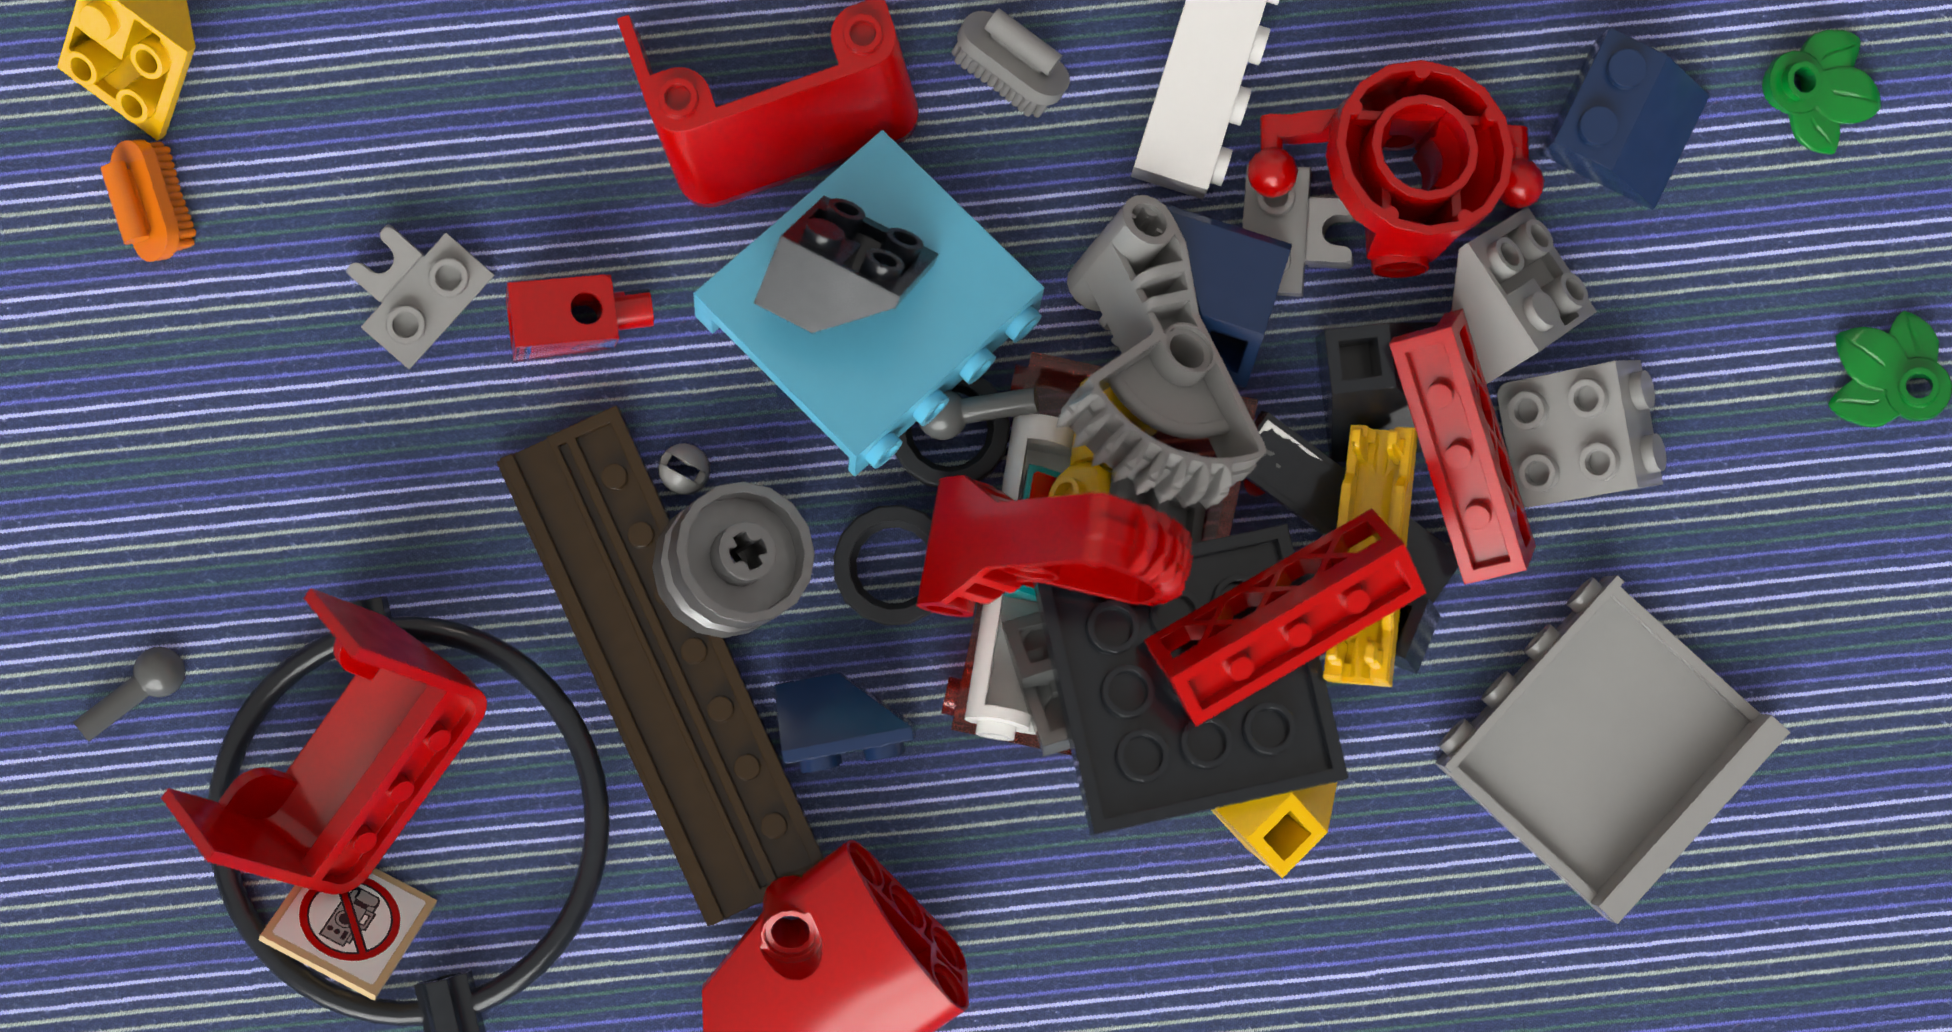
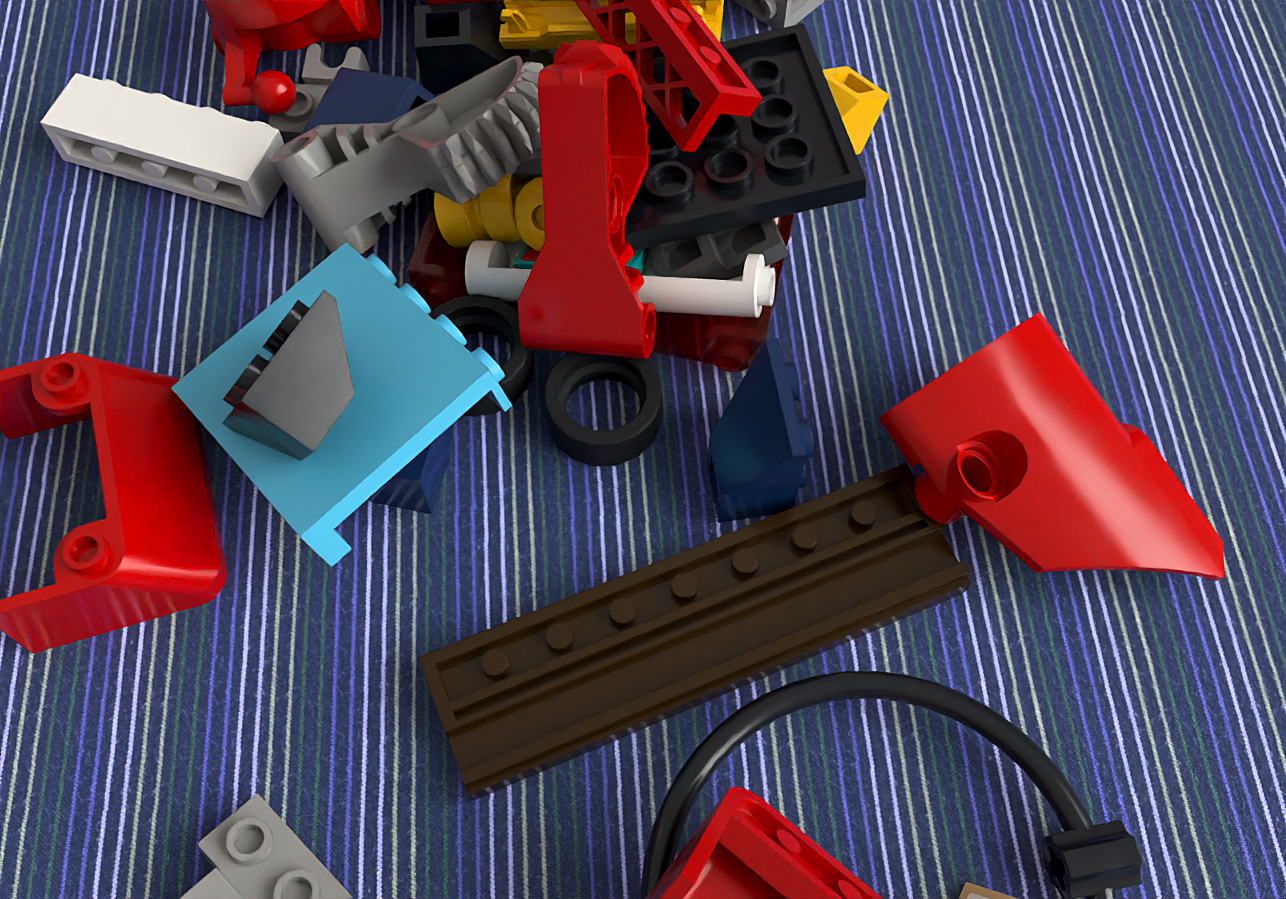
camera: 85 degrees left, 25 degrees down
red torso [505,274,654,362] -> none
flat silver wheel [652,481,815,638] -> none
light grey hinge [658,443,711,495] -> none
dark grey bar [919,387,1040,440] -> none
light grey piece [952,8,1070,118] -> none

